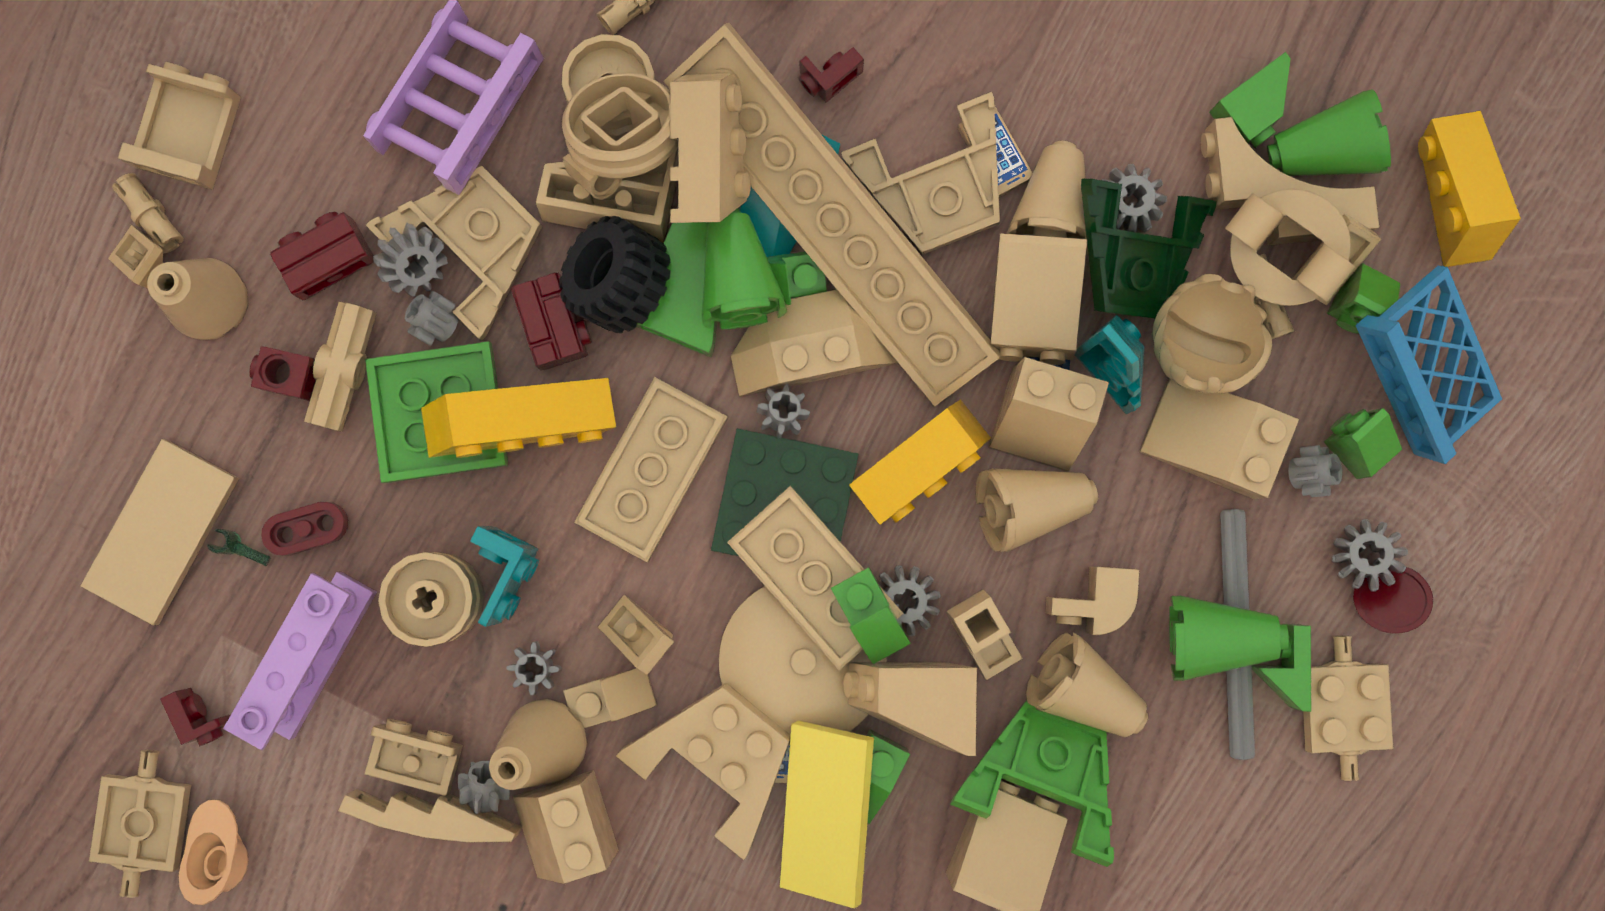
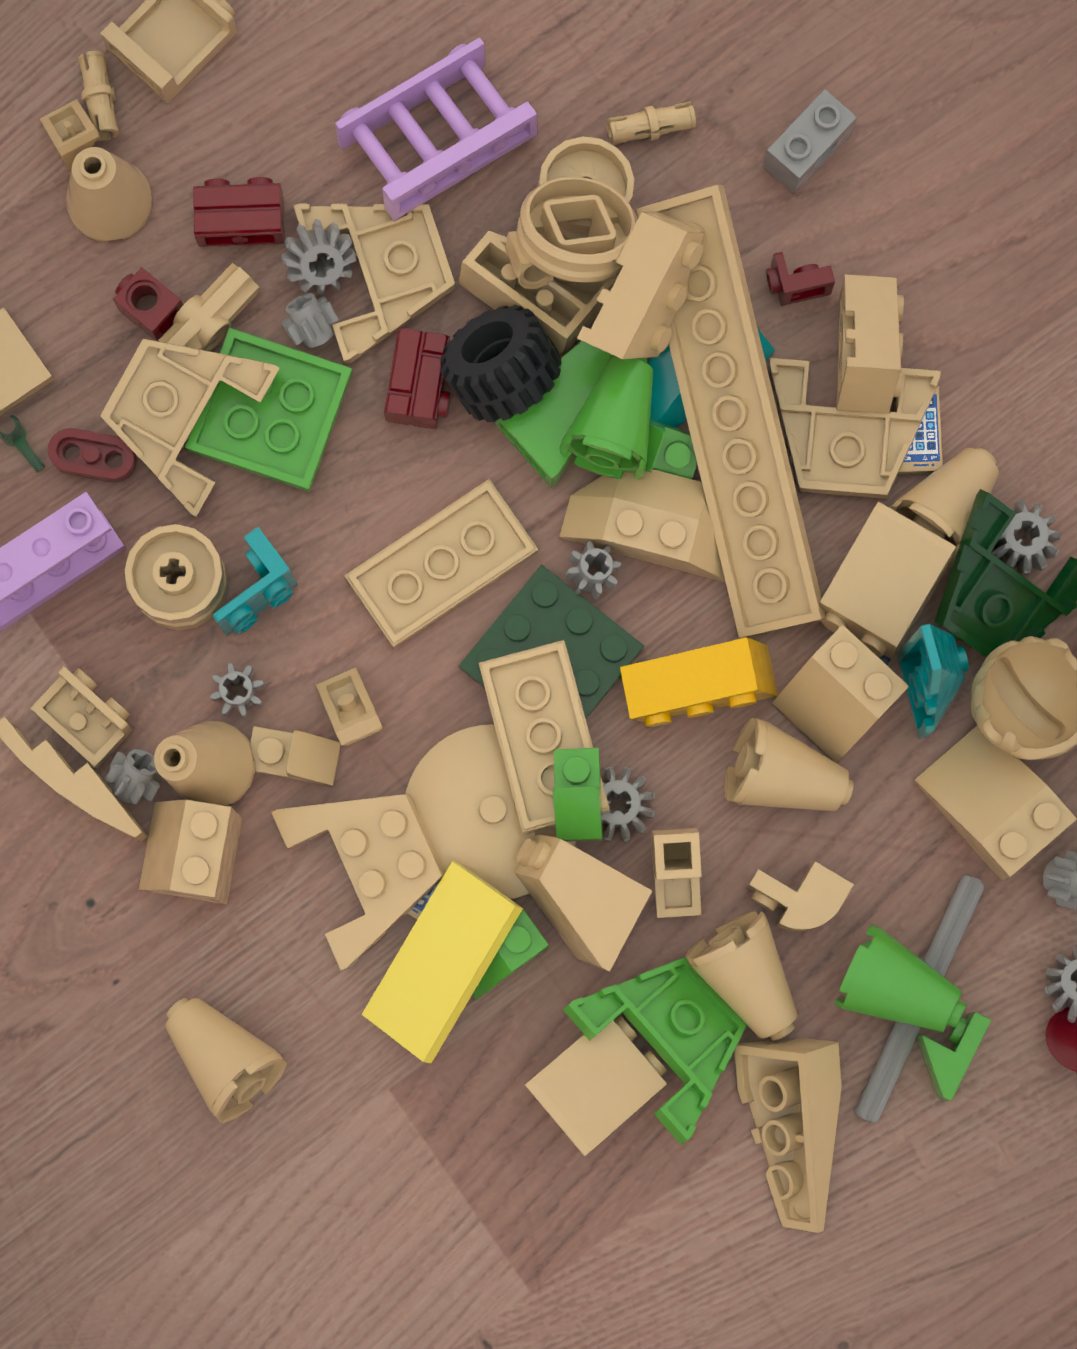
camera: 25 degrees right, 5 degrees down
yellow wedge [421,378,616,458] -> none
tan plate [1303,636,1393,781] -> none
none -> tan wing [100,338,280,517]
none -> tan wedge [734,1038,842,1233]
none -> tan wedge [836,274,904,413]

